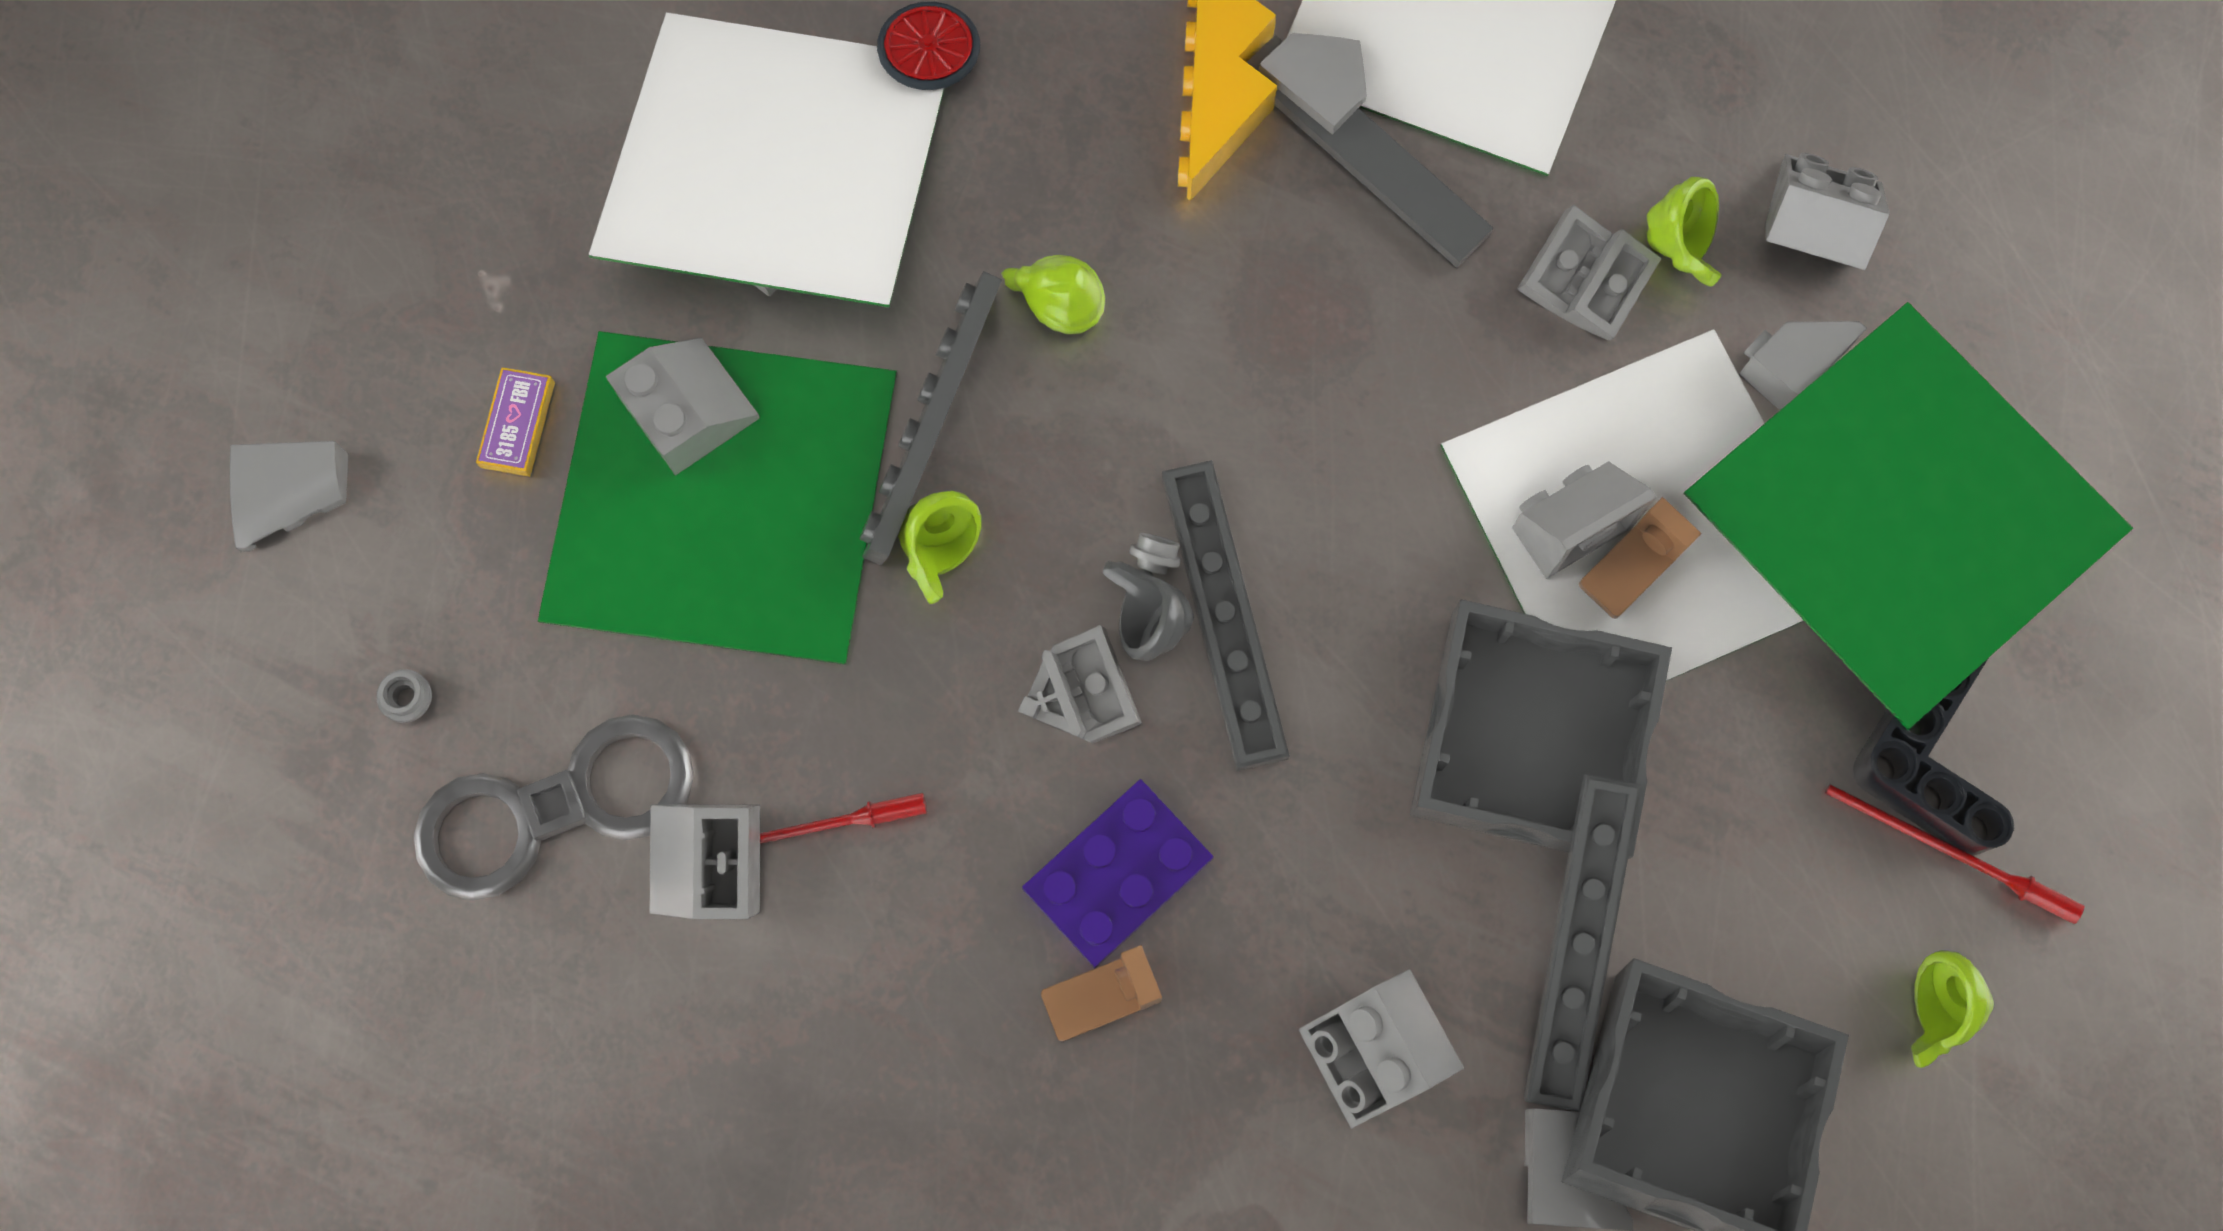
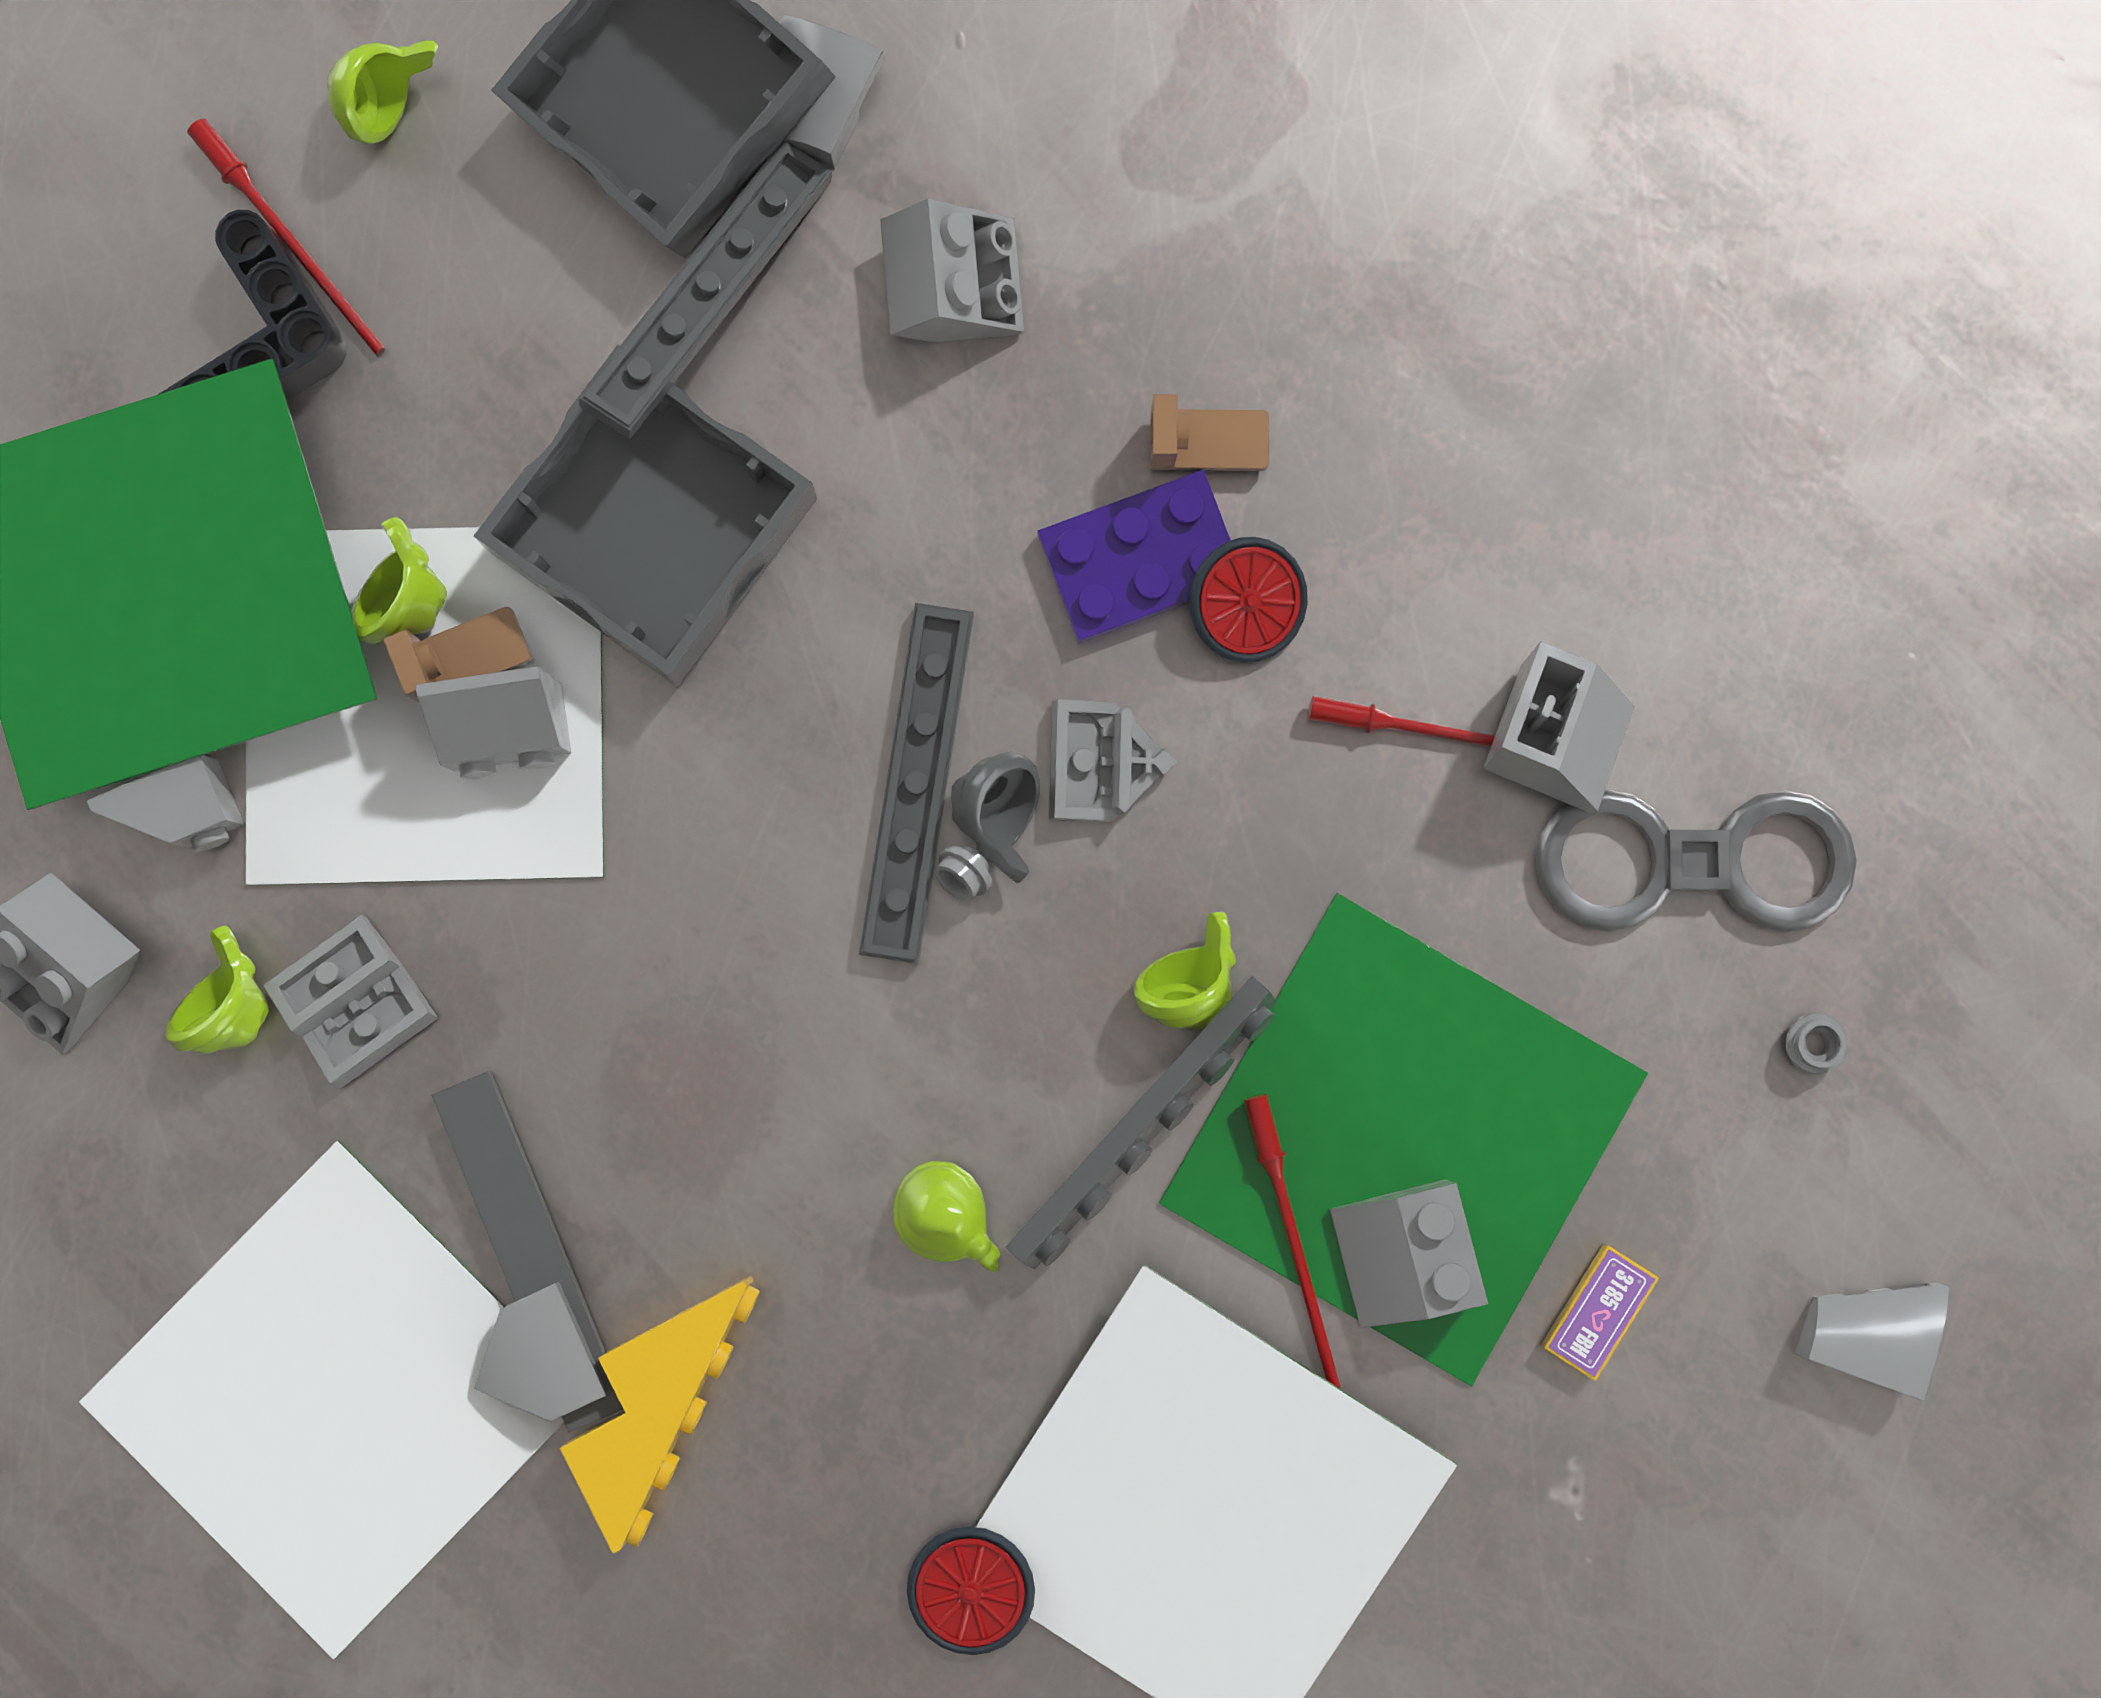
camera: 160 degrees left, 10 degrees up
none -> lime hat [351,517,447,644]
none -> red wheel [1189,537,1308,663]
none -> red piece [1243,1094,1341,1388]

